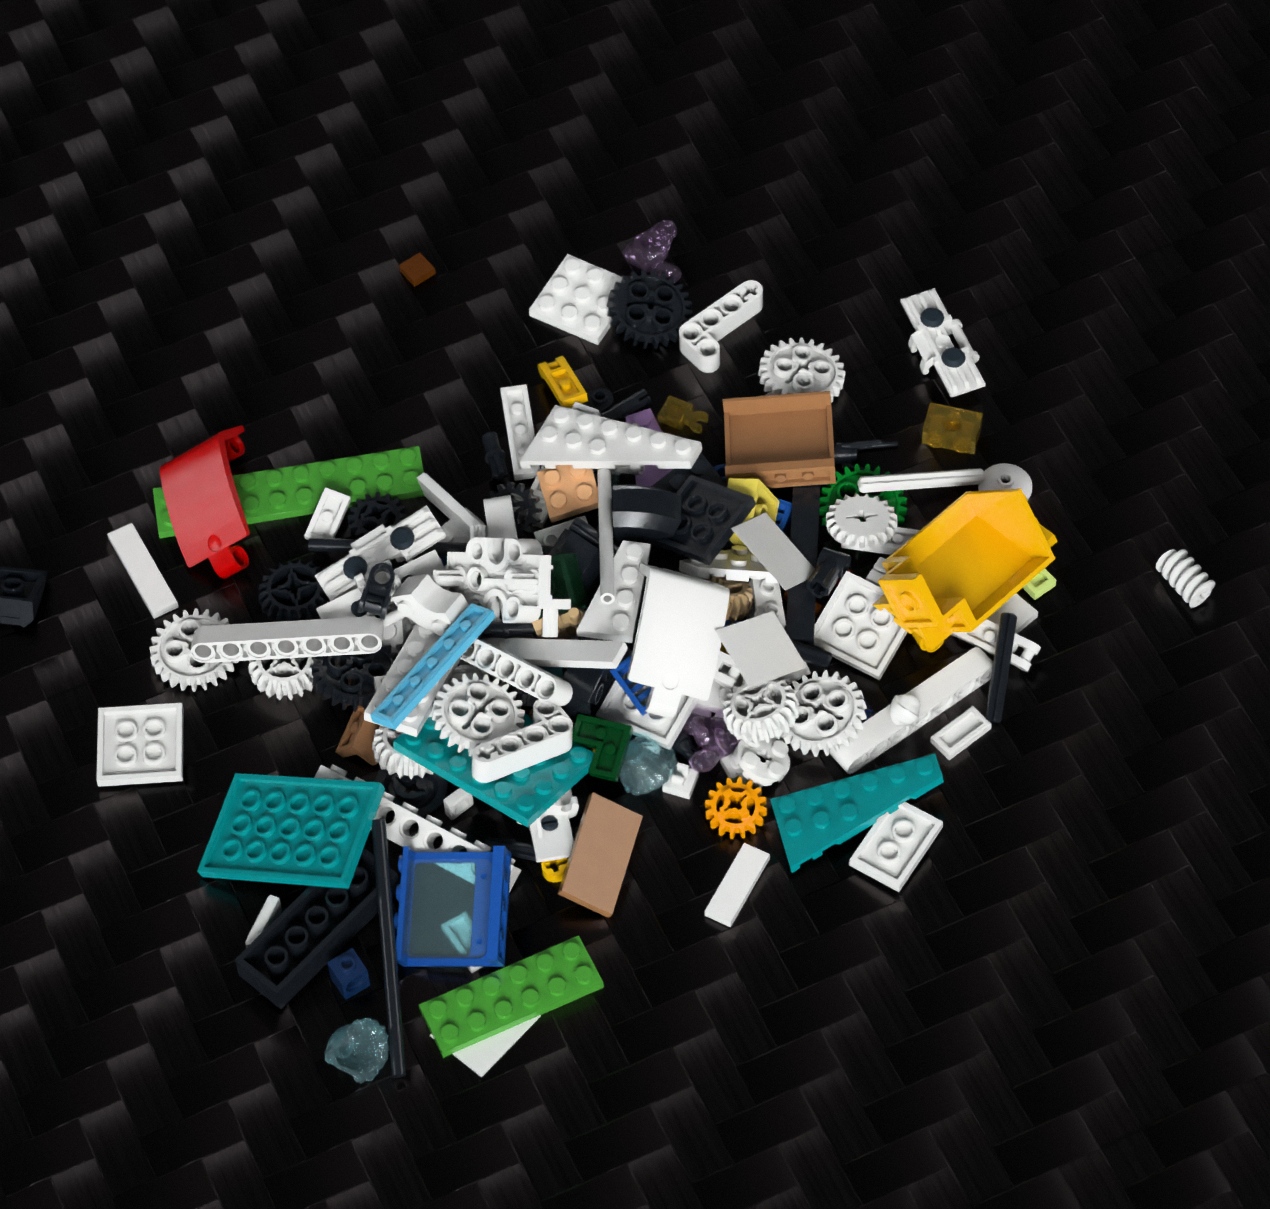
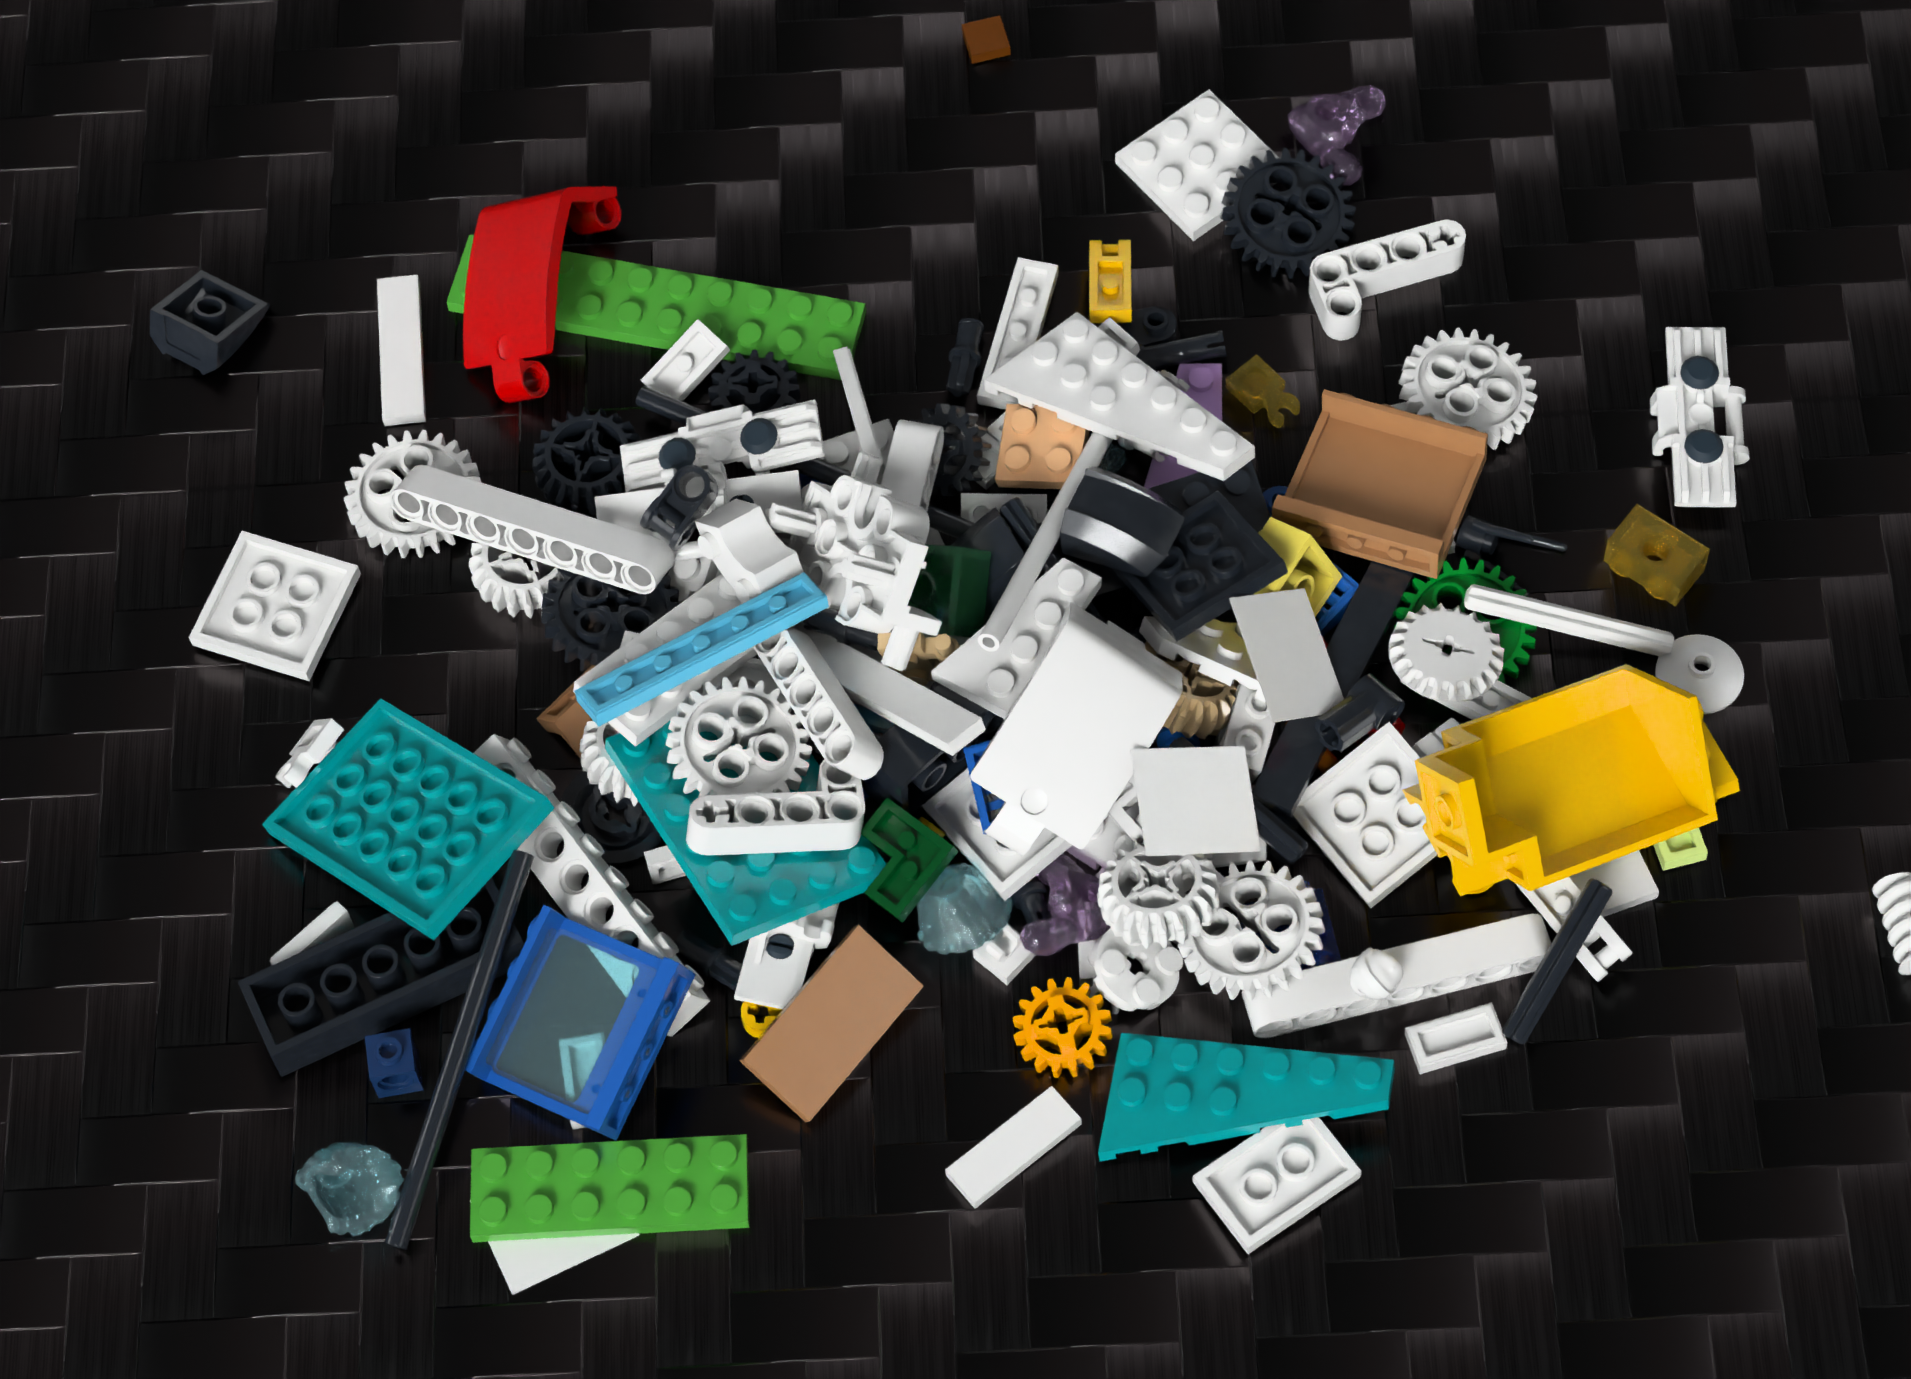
camera: 25 degrees right, 5 degrees up
none -> white plate [276,718,344,788]

